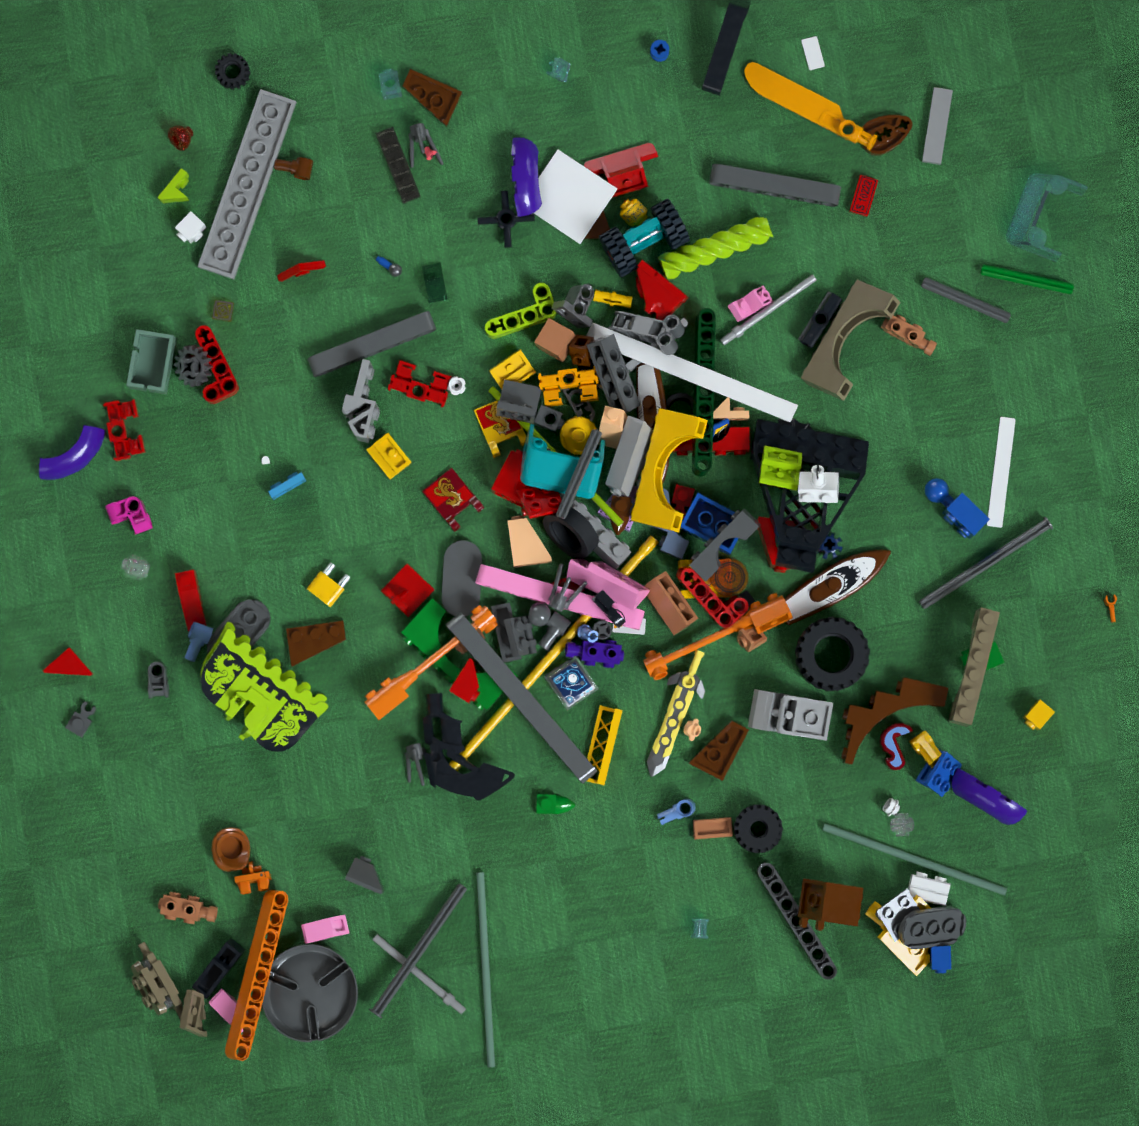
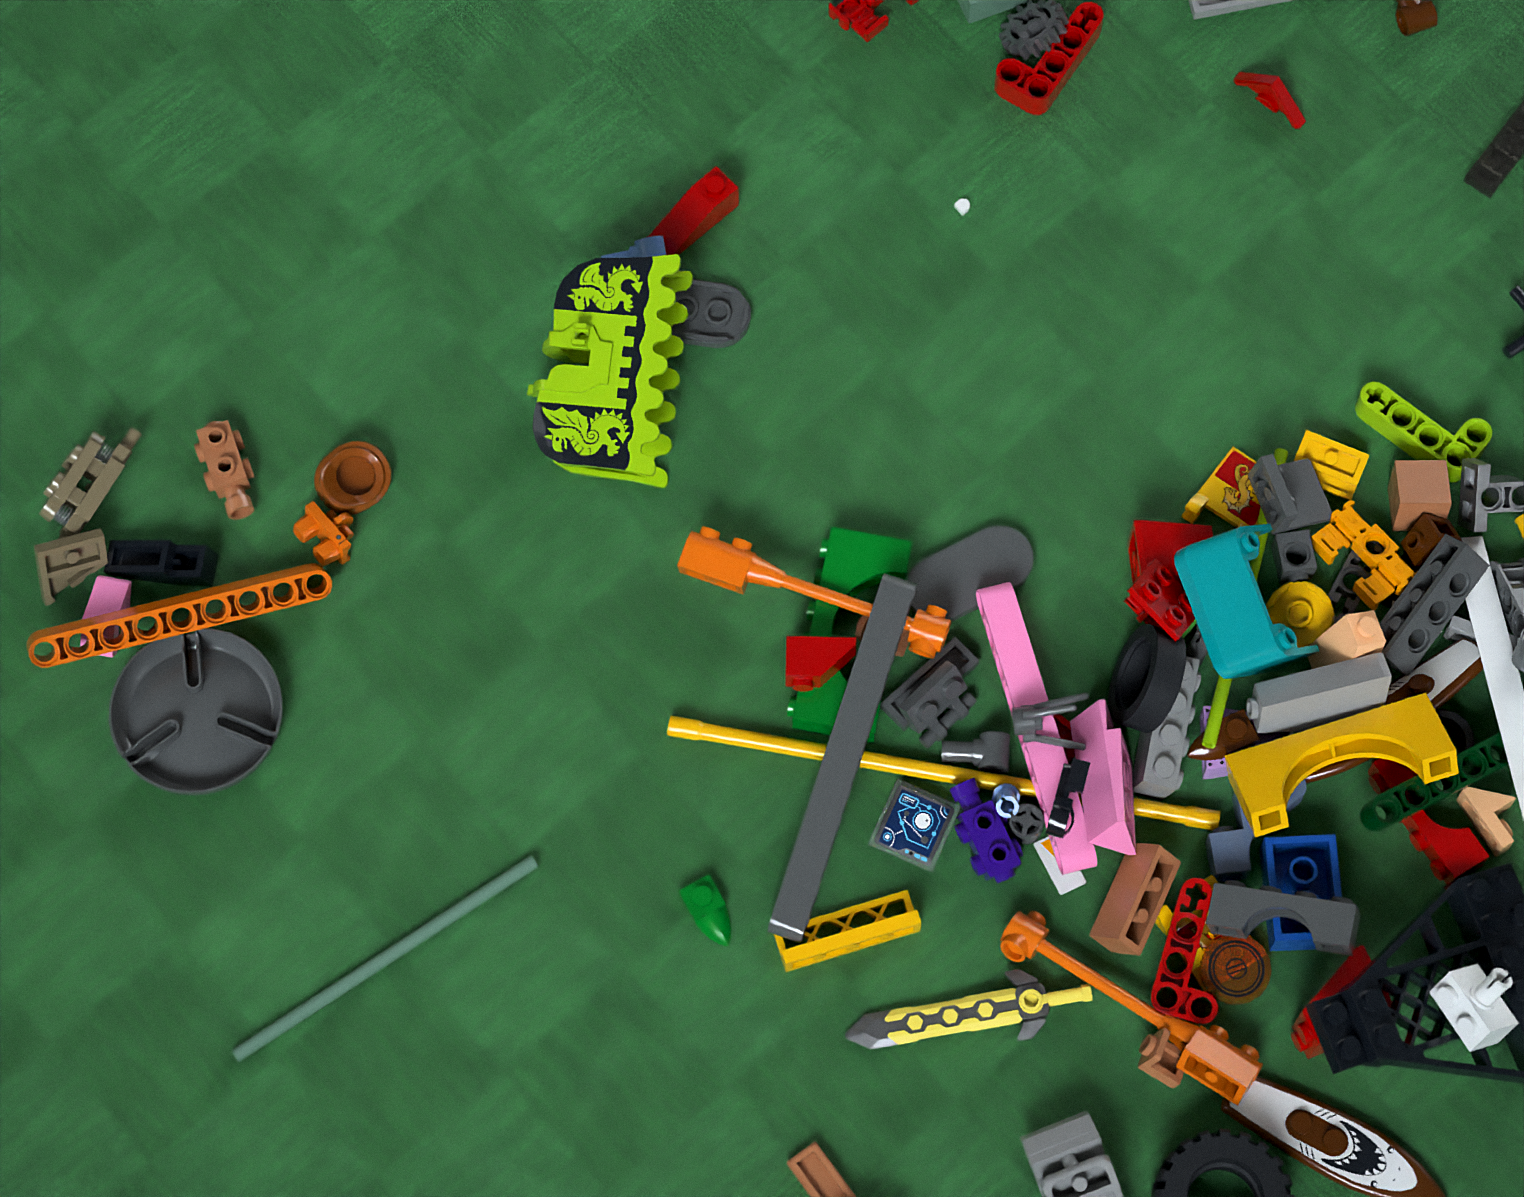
camera: 60 degrees right, 15 degrees down
red tile [43,647,93,676] -> none
dark grey plate [65,702,97,738] -> none
dark pink piece [105,497,153,535] -> none
clear head [120,553,150,581] -> none
dark grey piece [148,662,169,699] -> none
tile [212,300,234,322] -> none
dark azure plate [268,472,306,500] -> none
reddish brown wing [286,621,346,667] -> none
bright pink slope [301,915,349,944] -> none
dark grey beam [307,311,436,377] -> none
yellow piece [307,562,350,608] -> none
light grey piece [342,359,380,443] -> none
dark grey slope [345,856,384,894] -> none
yellow plate [366,433,412,480] -> none
dark grey axle [369,884,467,1019] -> none
light grey bar [373,934,466,1015] -> none
piece [376,256,402,277] -> none
red plate [381,564,435,618] -> none
red piece [388,360,451,407] -> none
dark grey plant [404,743,426,786] -> none
clear green slope [422,263,448,304] -> none
flag [422,468,484,532] -> none
black piece [423,693,515,801] -> none
white plate [447,376,466,395] -> none
light nougat slope [508,515,552,568] -> none
dark grey piece [528,602,551,627] -> none
dark grey axle [556,429,602,519] -> none
medium blue pin [657,799,696,825] -> none
red plate [671,484,695,520] -> none
light nougat plate [684,718,701,741] -> none
reddish brown wing [688,721,749,781] -> none
slope [706,418,730,441] -> none
black sticker [734,590,755,609] -> none
lime slope [759,446,802,490] -> none
dark blue piece [817,531,843,560] -> none

